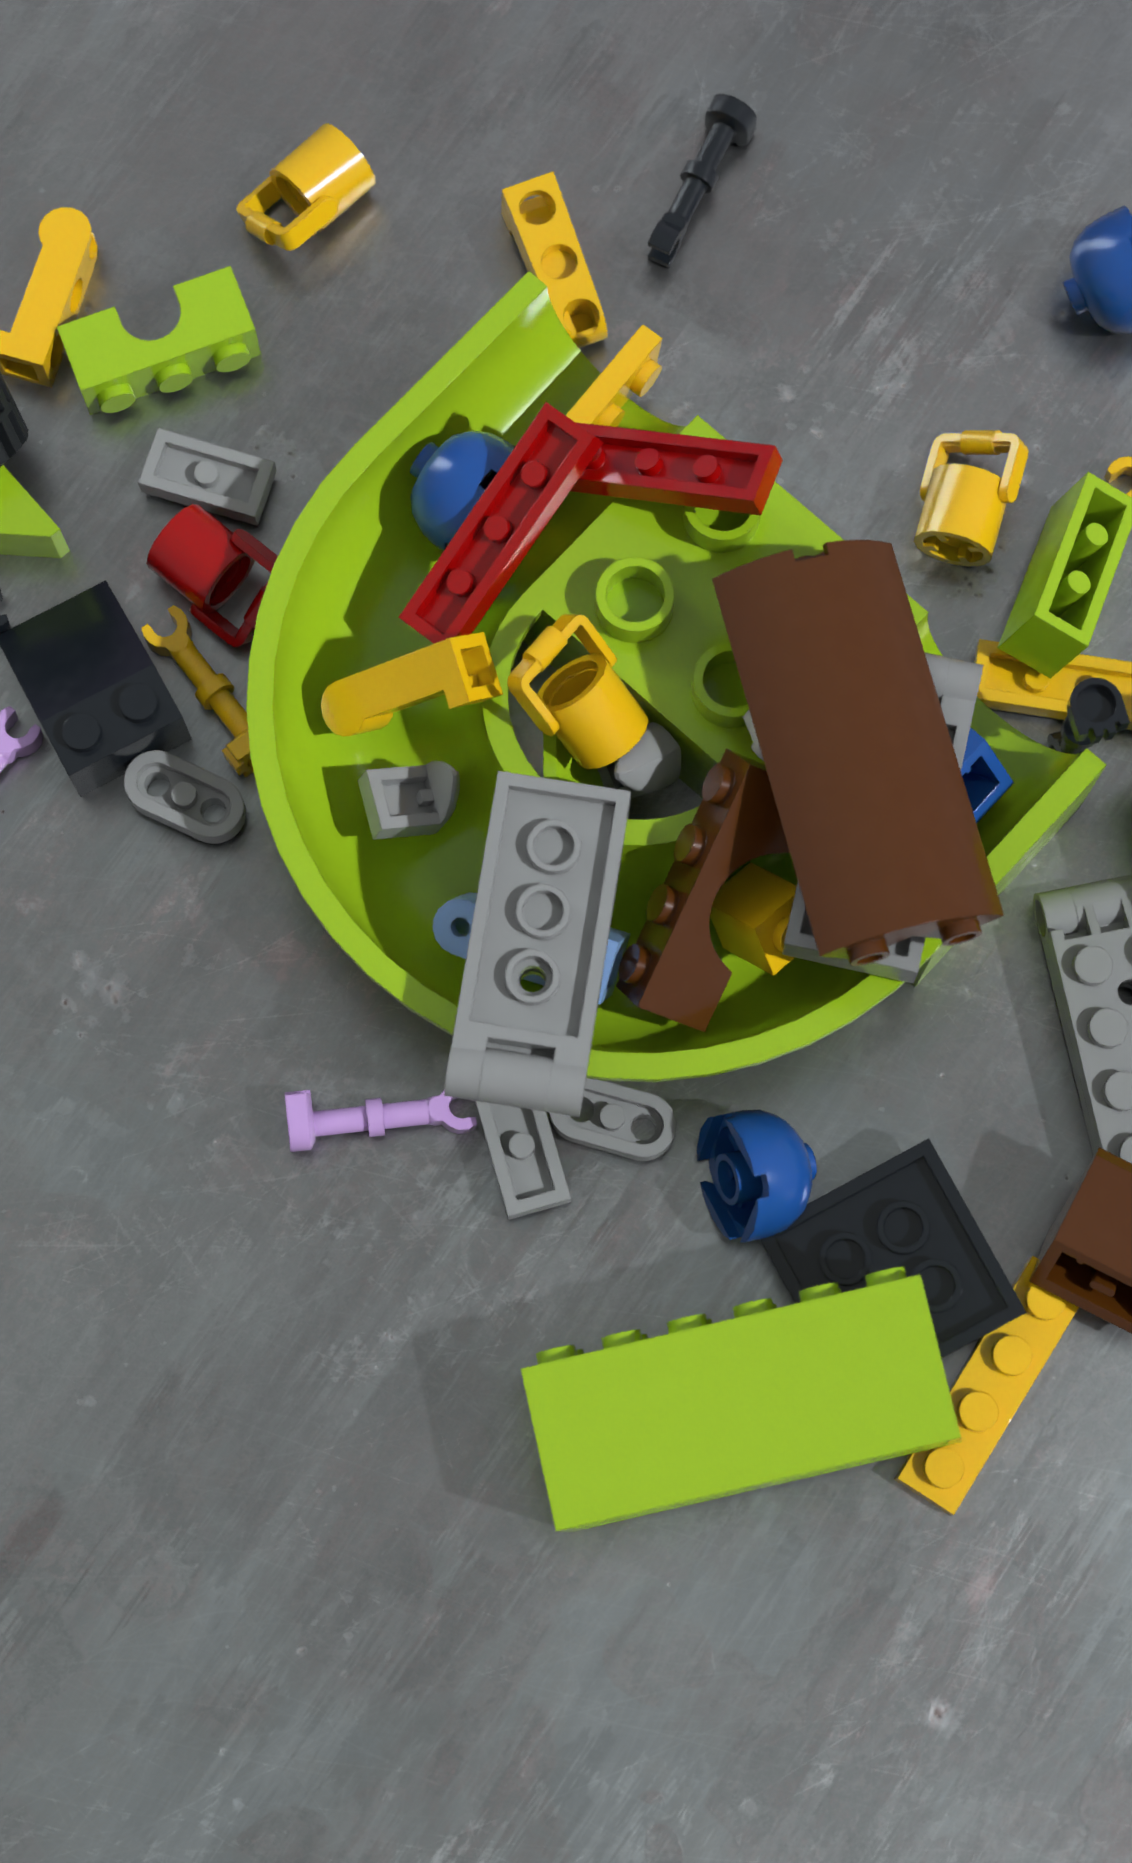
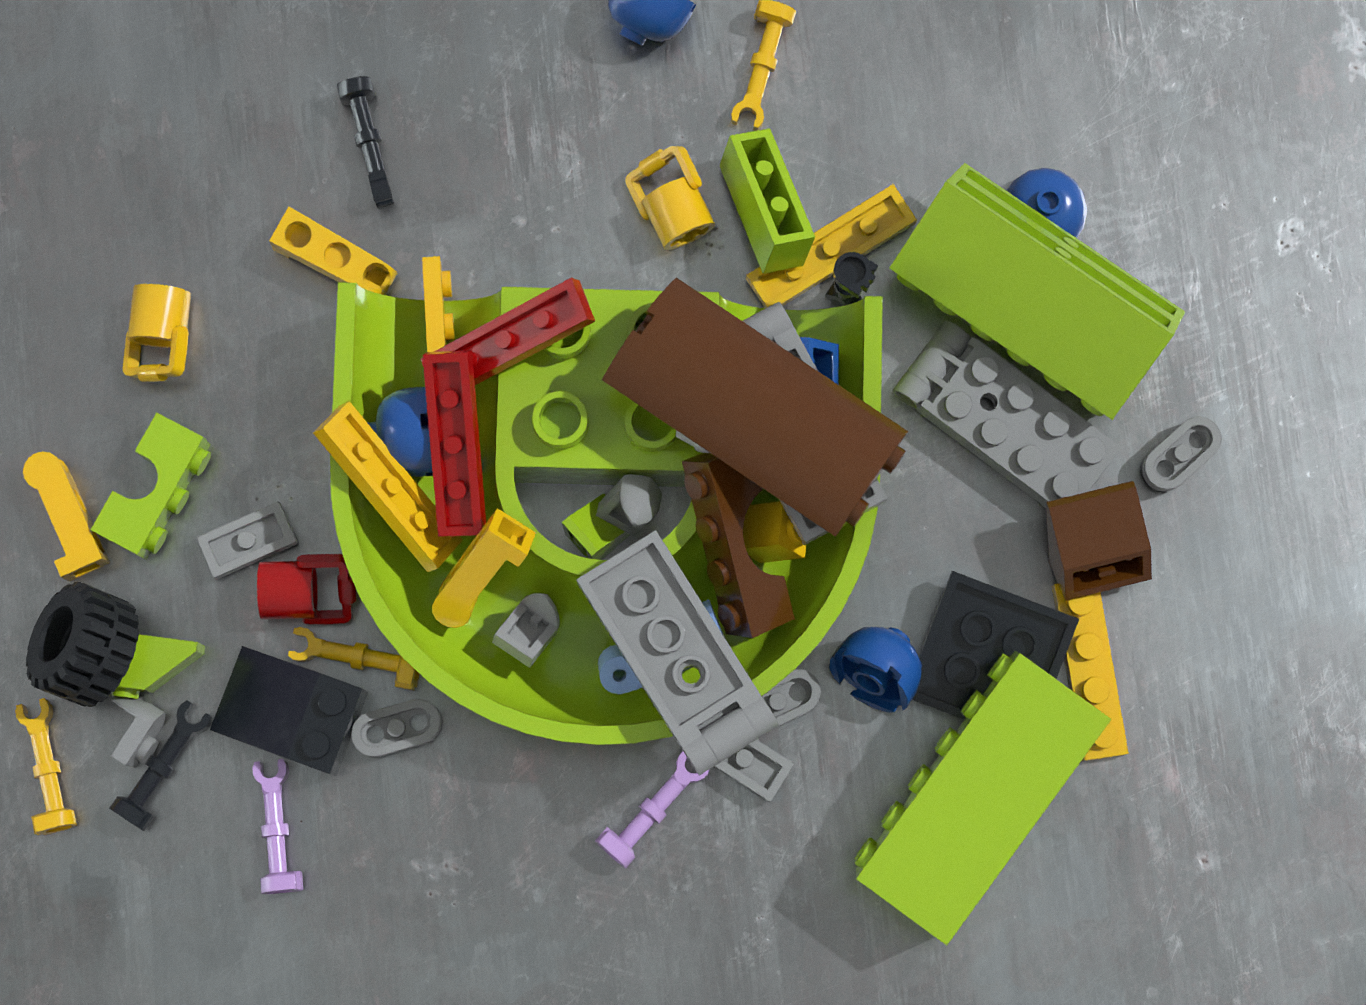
camera: 45 degrees left, 5 degrees up
yellow piece [507,614,649,770] -> none
none -> yellow plate [313,401,463,572]

